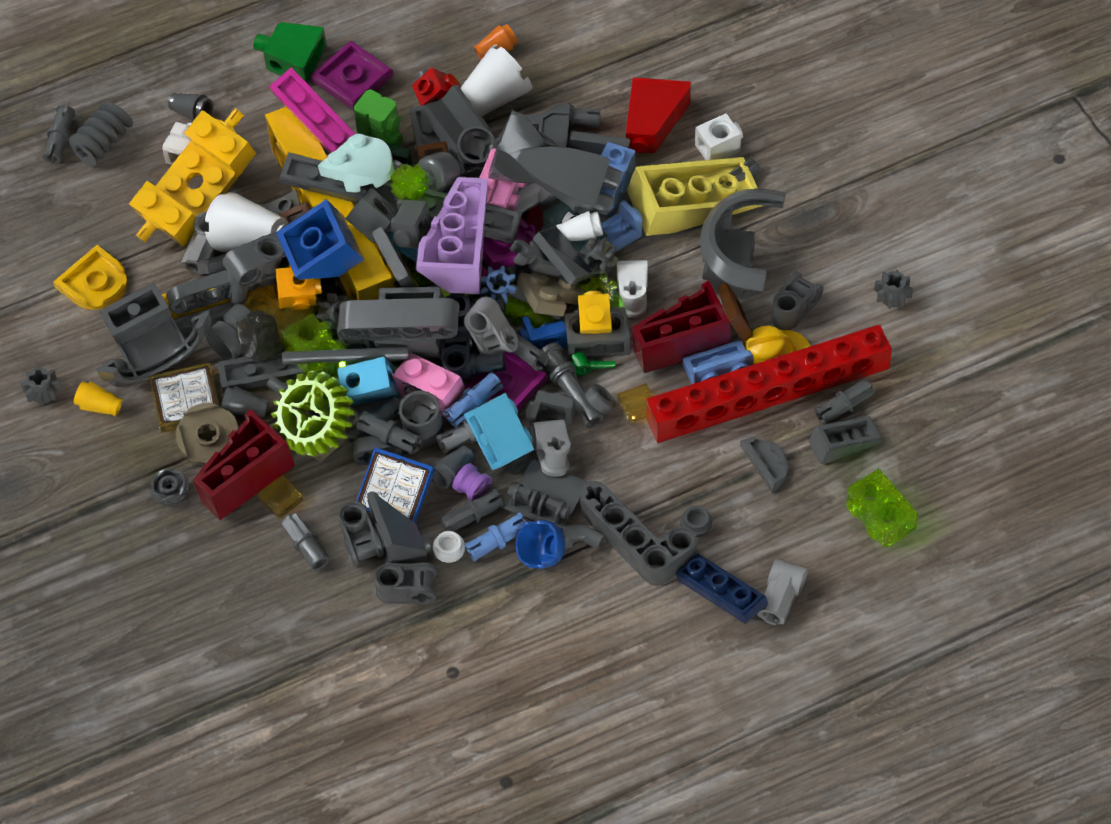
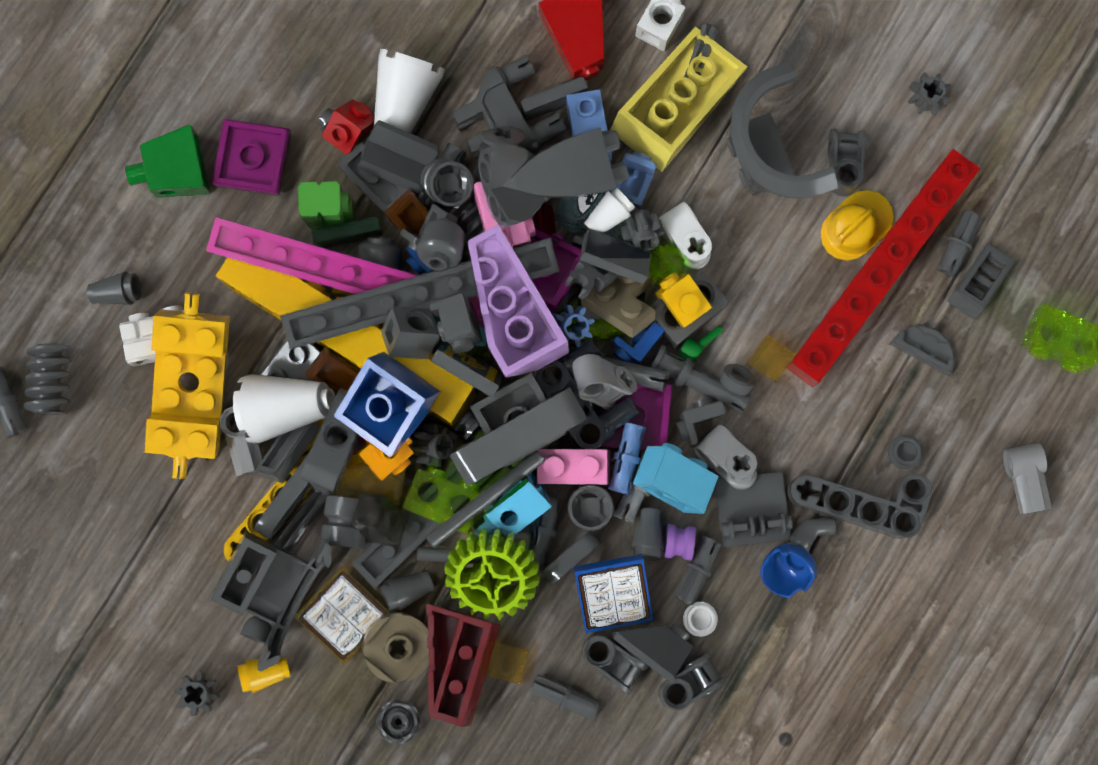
camera: 35 degrees left, 25 degrees up
yellow tile [53,245,128,310] -> none
light aqua slope [318,134,395,193] -> none
dark grey pin [357,411,422,455] -> none
clear neon green gear [390,164,428,201] -> none
medium blue pin [464,512,527,562] -> none
orange cone [473,24,518,60] -> none
dark red wedge [632,281,731,373] -> none
dark blue tile [675,554,768,624] -> none
medium blue bracket [682,340,753,384] -> none
reddish brown tile [717,283,753,342] -> none

